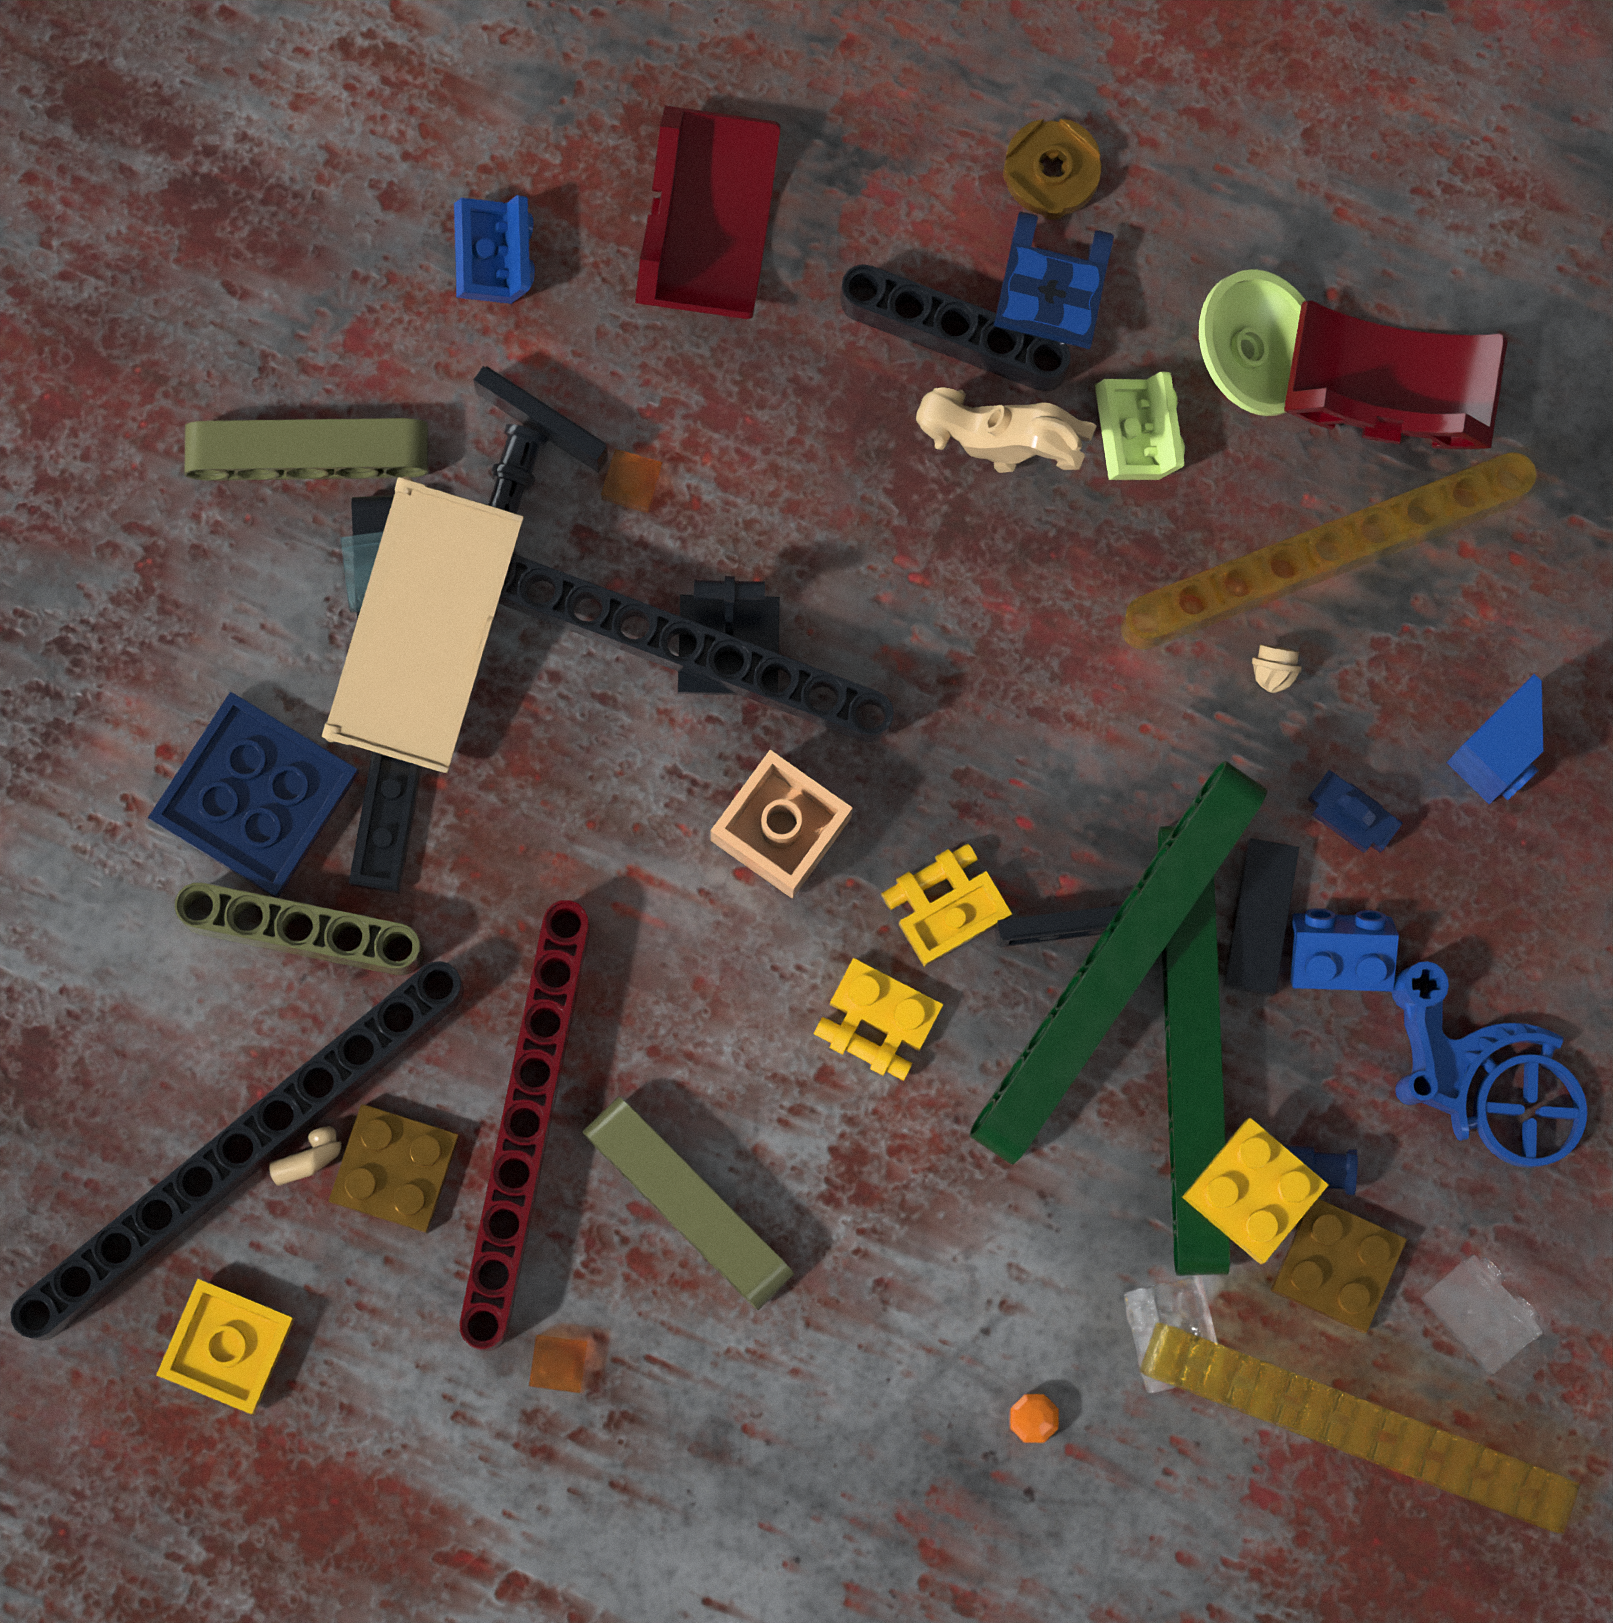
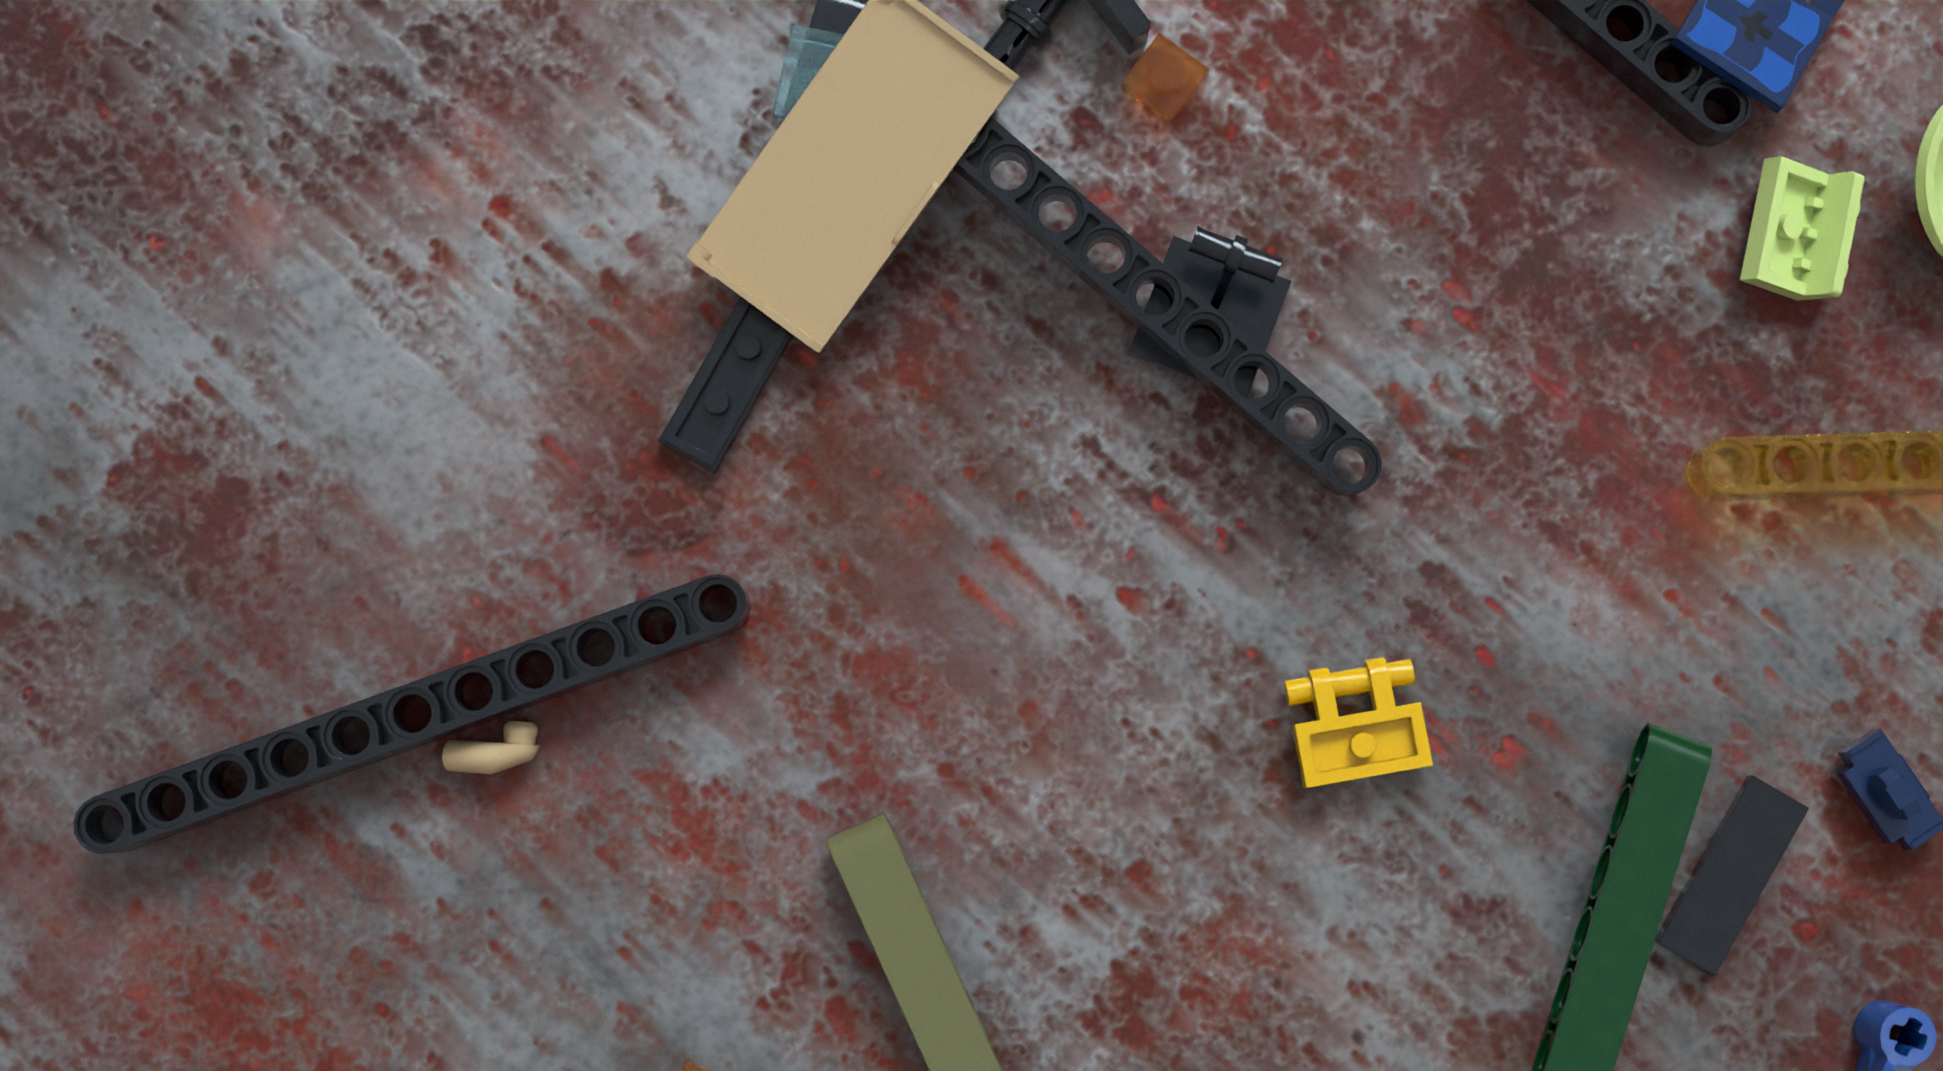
camera: 25 degrees right, 5 degrees up
dark blue plate [148,691,359,898] -> none
yellow plate [156,1279,295,1415] -> none
olive beam [175,883,423,975] -> none
pearl gold plate [329,1104,460,1233] -> none
dark red beam [459,900,590,1351] -> none
light nougat brick [711,750,853,899] -> none
yellow plate [814,958,943,1081] -> none
tan animal [916,387,1097,473] -> none
dark green beam [969,760,1268,1165] -> none
black tile [995,905,1121,948] -> none
tan plate [1252,644,1302,693] -> none
blue bracket [1290,908,1399,992] -> none

